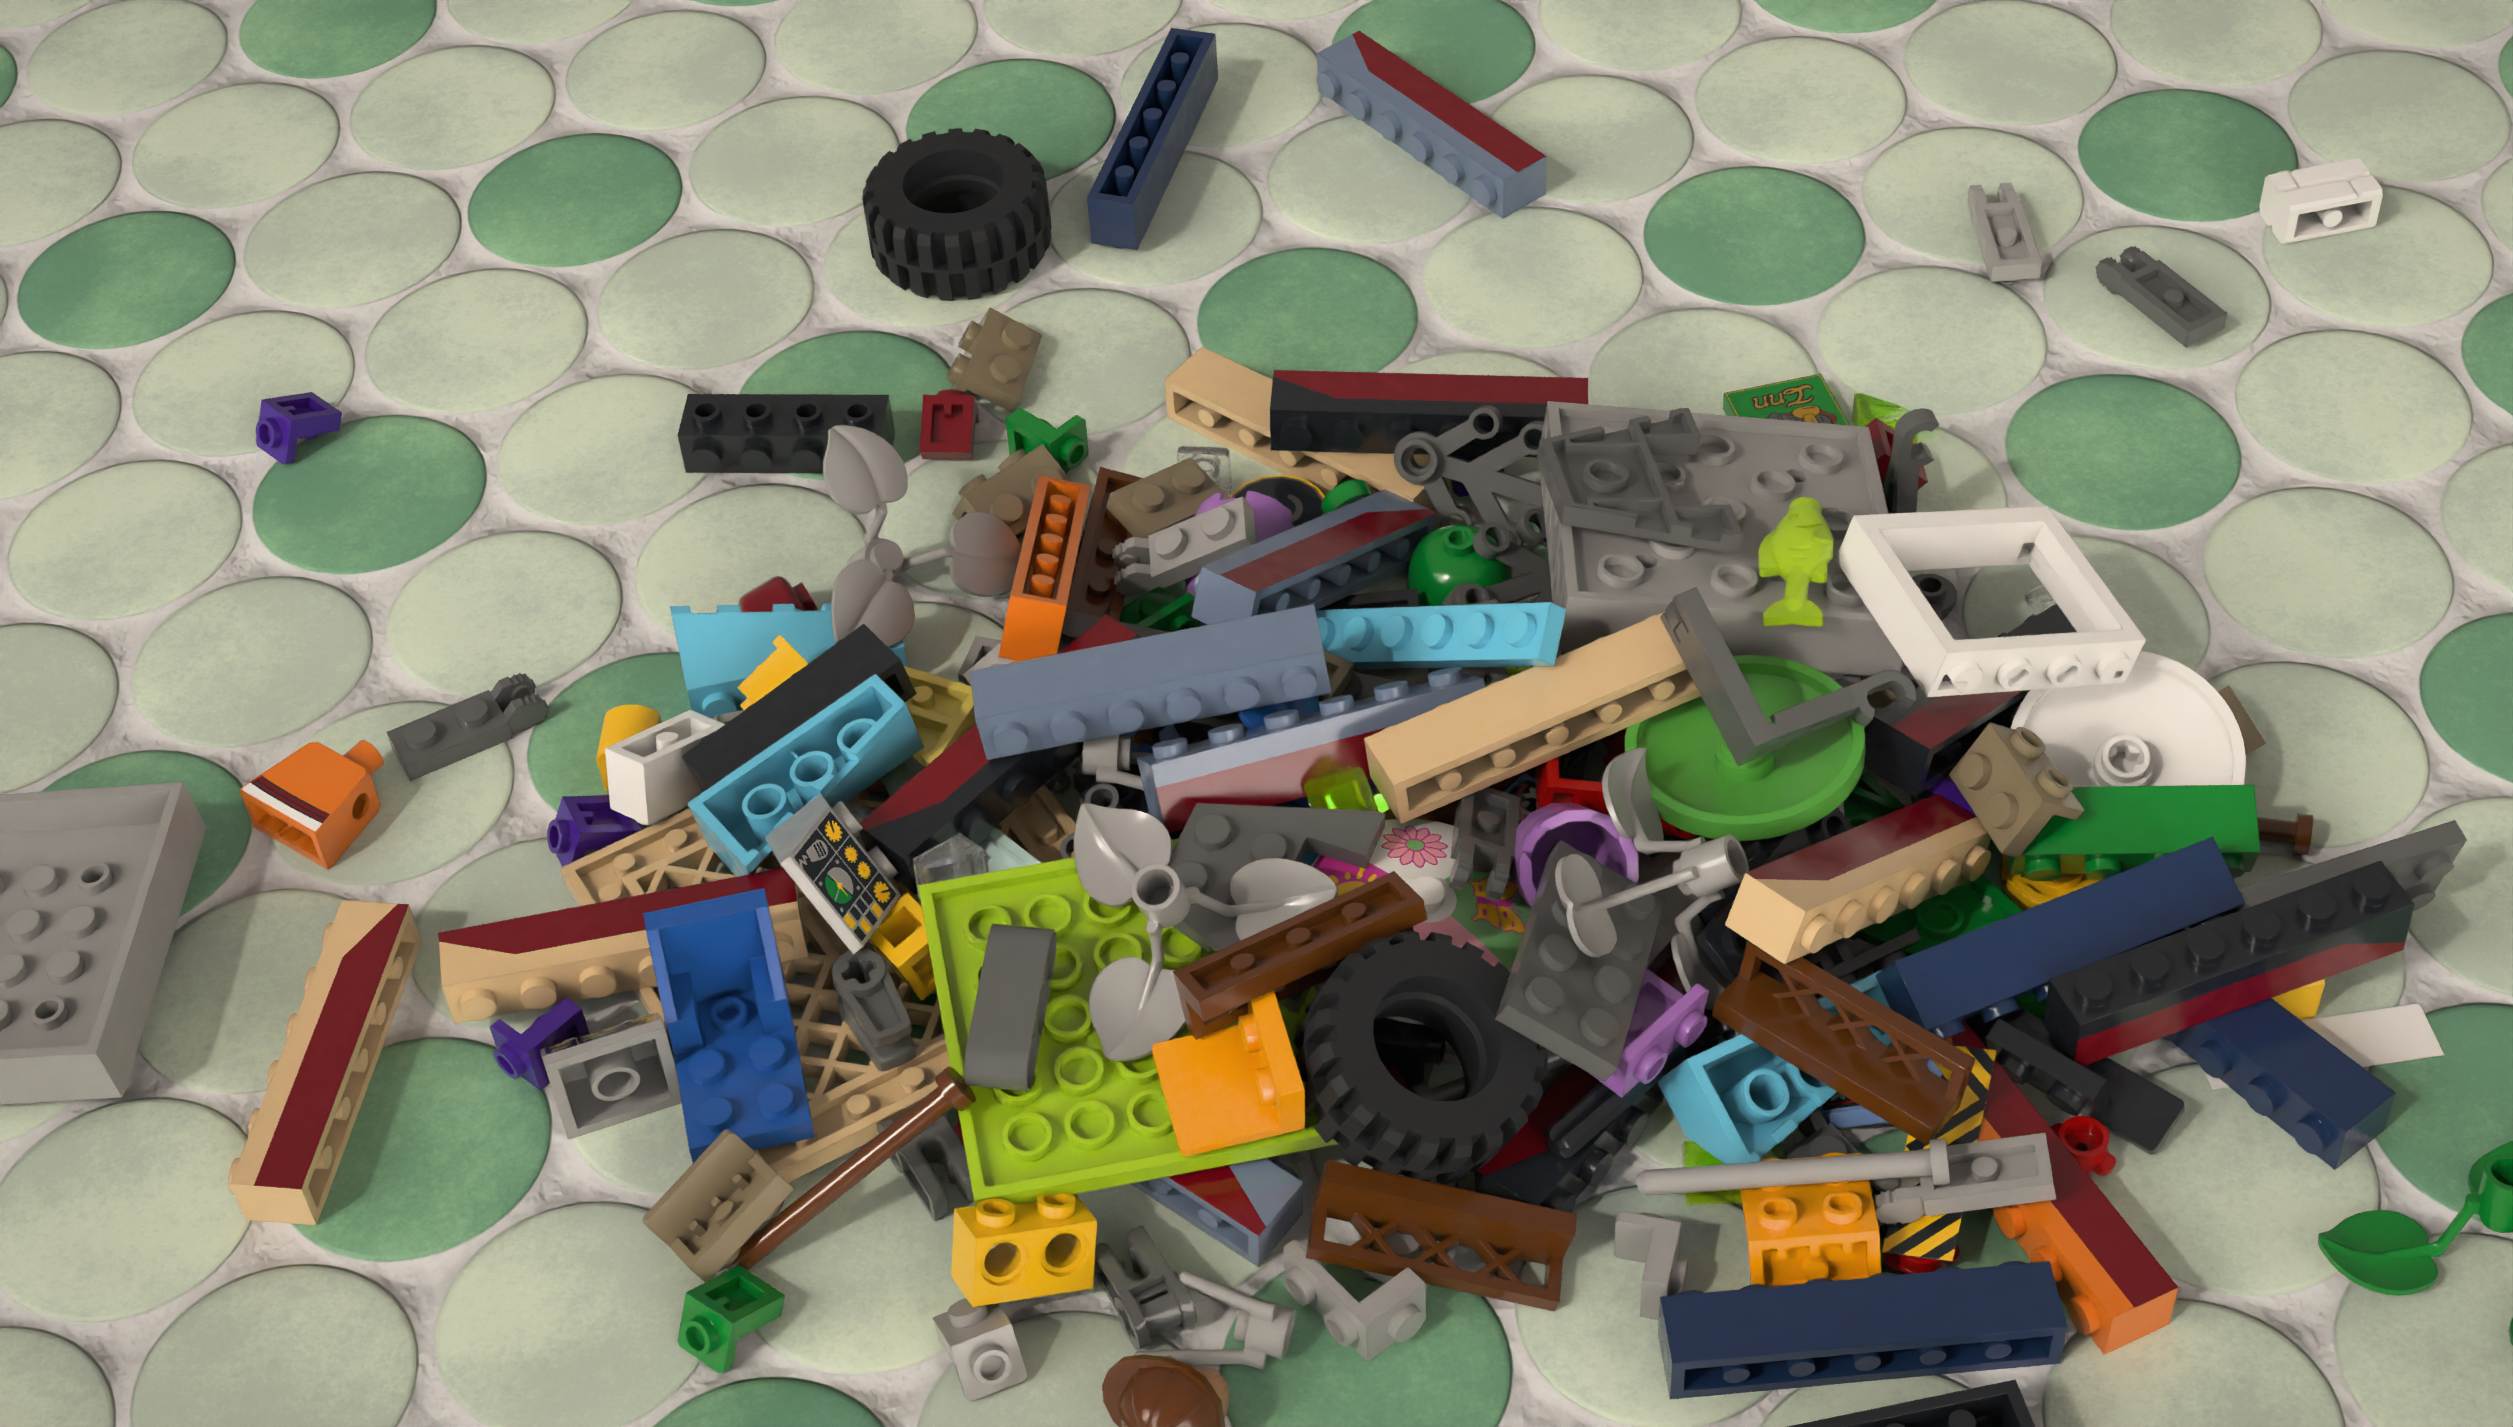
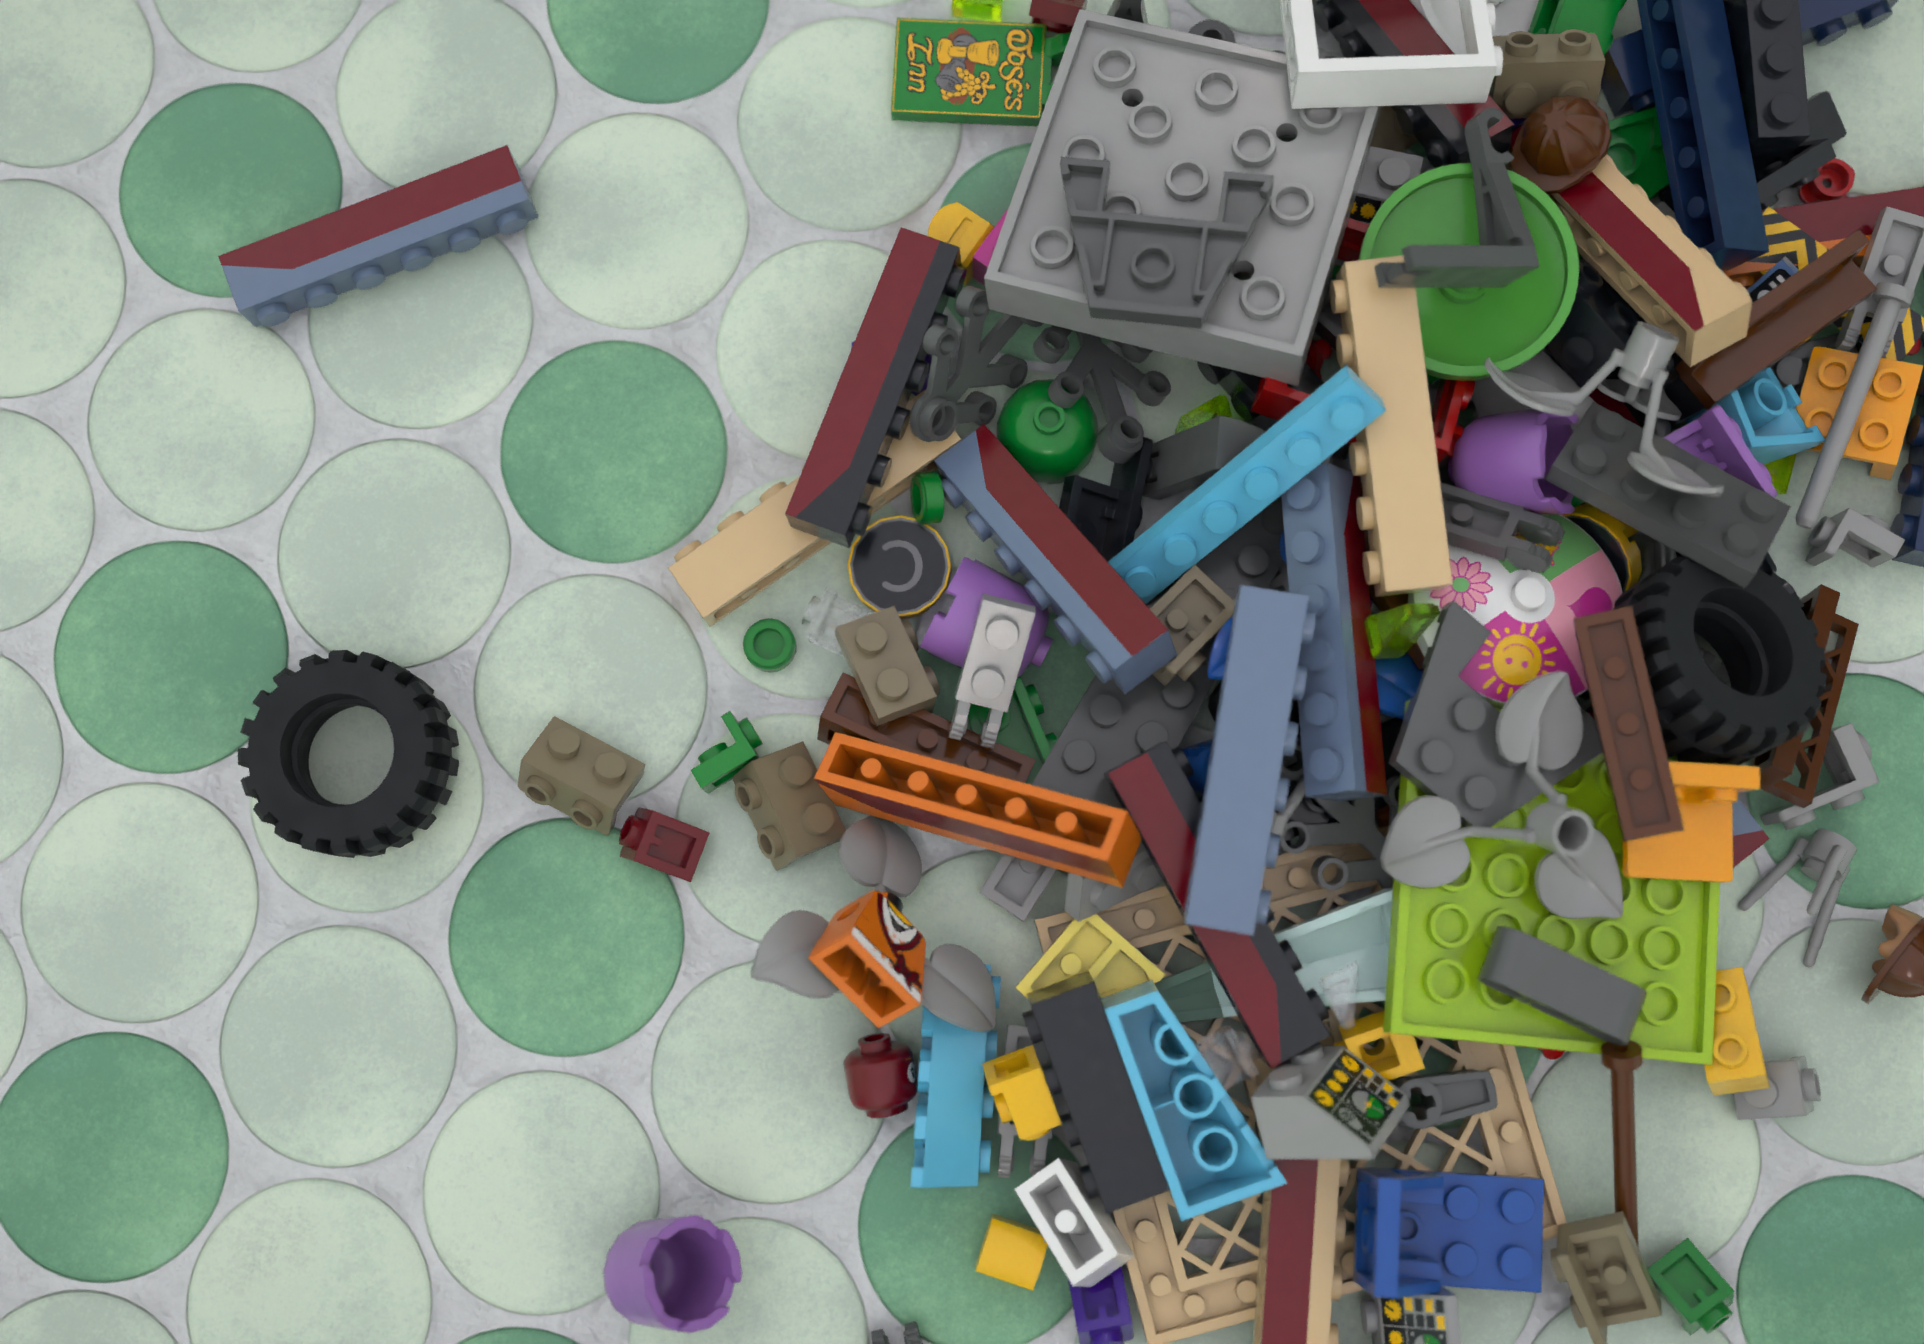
camera: 75 degrees left, 35 degrees up
black brick [677,394,895,474] -> none
dark grey piece [877,1113,974,1221] -> none
dark blue brick [1087,28,1218,250] -> none
dark grey piece [1094,1225,1197,1350] -> none
lime animal [1758,497,1834,627] -> none
none -> medium lavender cylinder [603,1215,742,1333]
none -> green tile [743,618,796,672]
none -> orange torso [808,890,926,1028]
none -> reddish brown piece [1511,96,1612,194]

